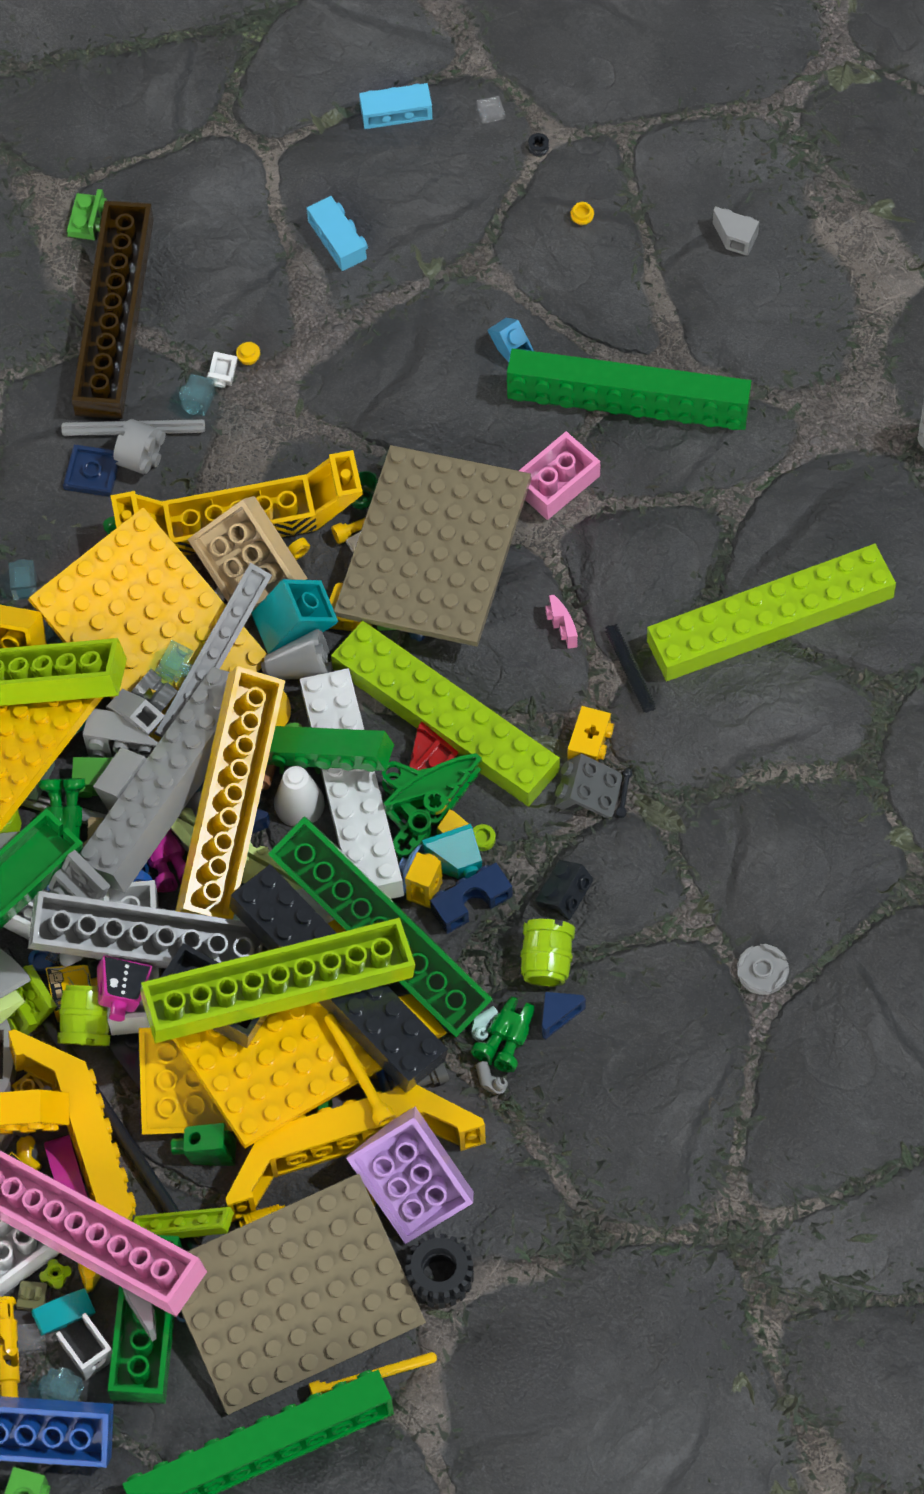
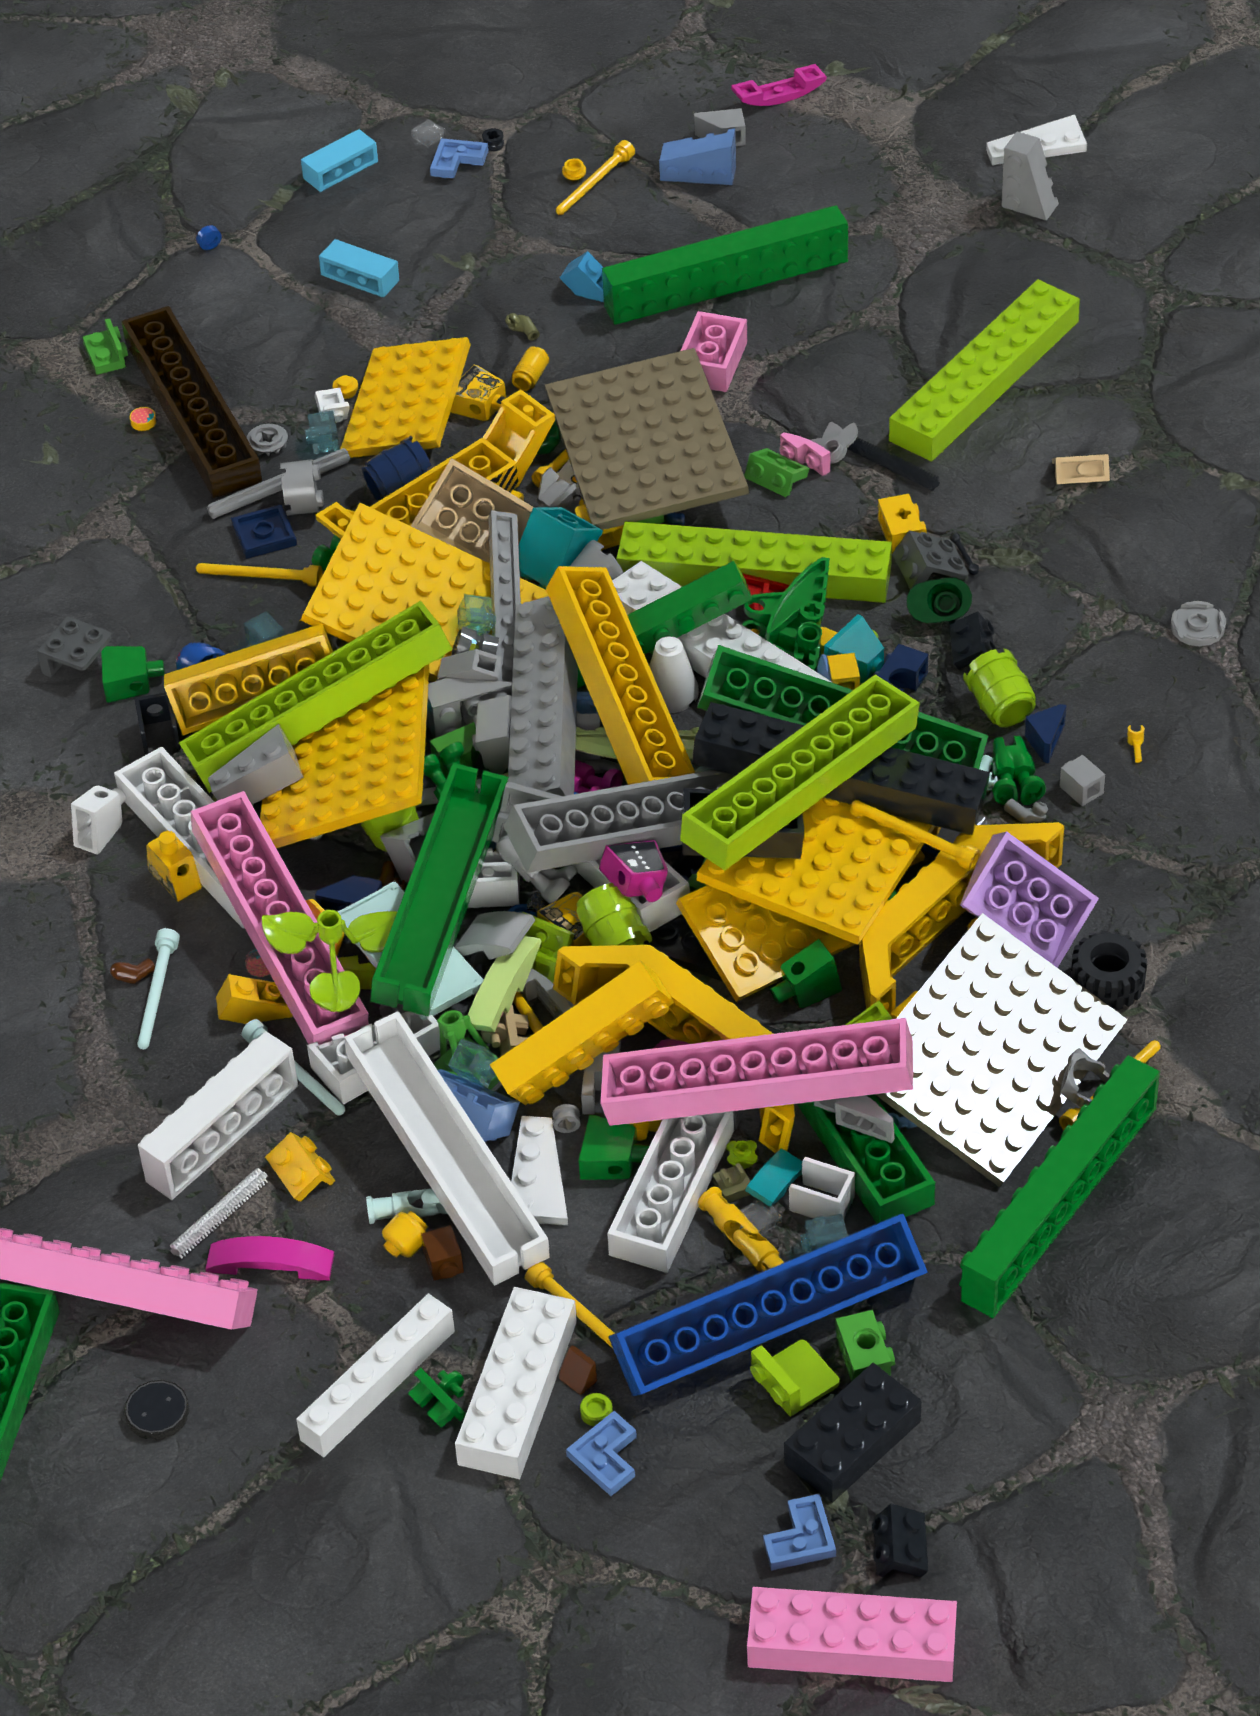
camera: 30 degrees left, 15 degrees down
none -> tile [130,407,156,431]
none -> blue tile [196,225,222,250]
none -> yellow piece [196,563,323,587]
none -> light grey gear [247,424,288,456]
none -> yellow plate [340,337,471,458]
none -> dark blue piece [362,436,432,502]
none -> medium blue plate [430,138,488,178]
none -> yellow torso [450,364,506,421]
none -> olive arm [505,313,540,341]
none -> yellow head [512,347,549,391]
none -> light grey brick [537,467,581,514]
none -> yellow piece [555,140,635,215]
none -> medium blue wedge [659,128,736,185]
none -> dark pink slope [731,64,827,106]
none -> bright green bracket [744,448,810,497]
none -> light grey plate [811,422,858,463]
none -> dark green piece [906,578,972,623]
none -> tan panel [1052,454,1110,484]
none -> light grey brick [1060,755,1105,806]
none -> light grey helmet [1060,1048,1110,1108]
none -> yellow hand [1127,725,1145,763]

